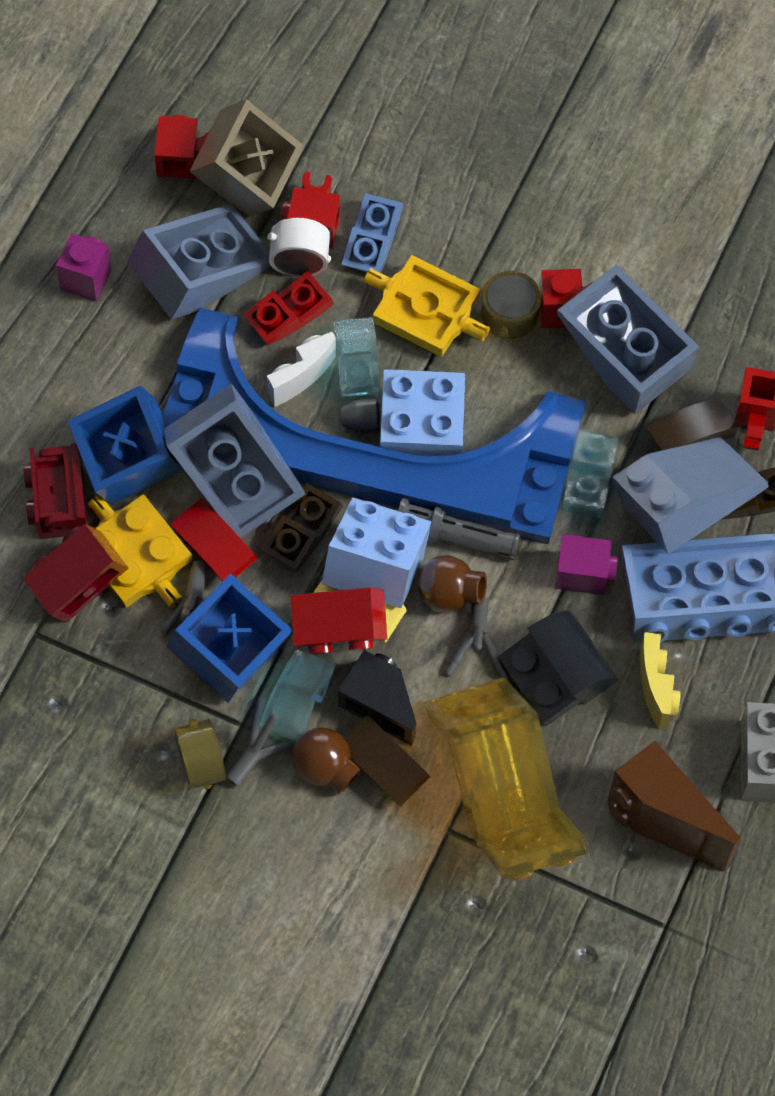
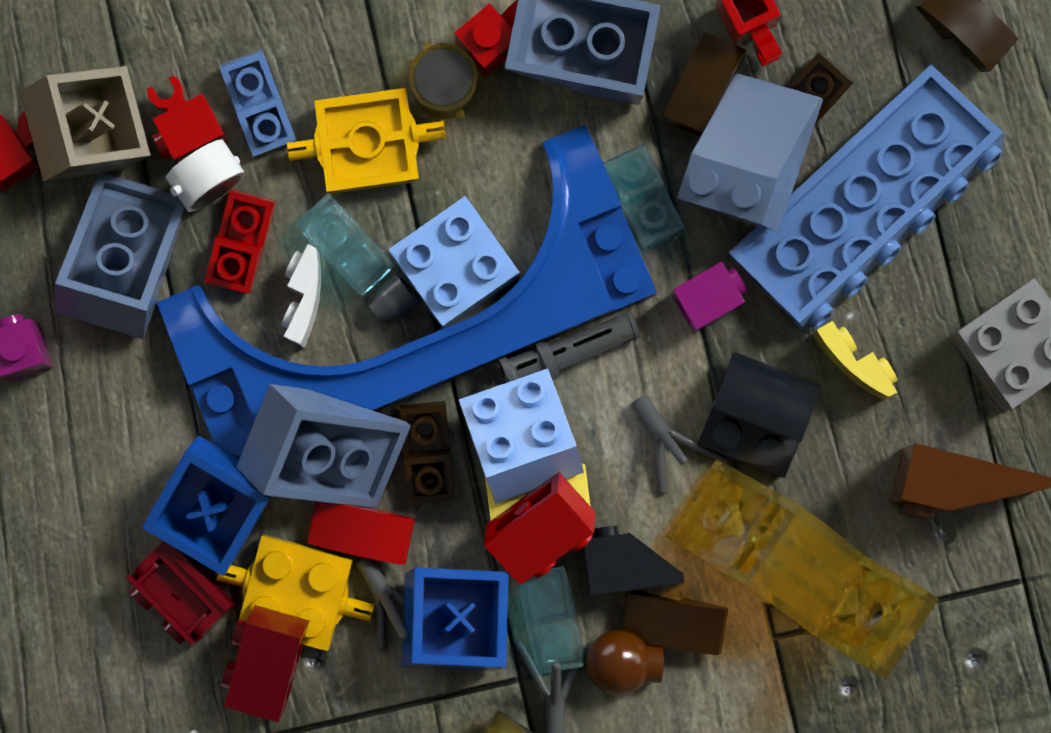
camera: 35 degrees left, 20 degrees up
reddish brown piece [417,555,487,613] -> none

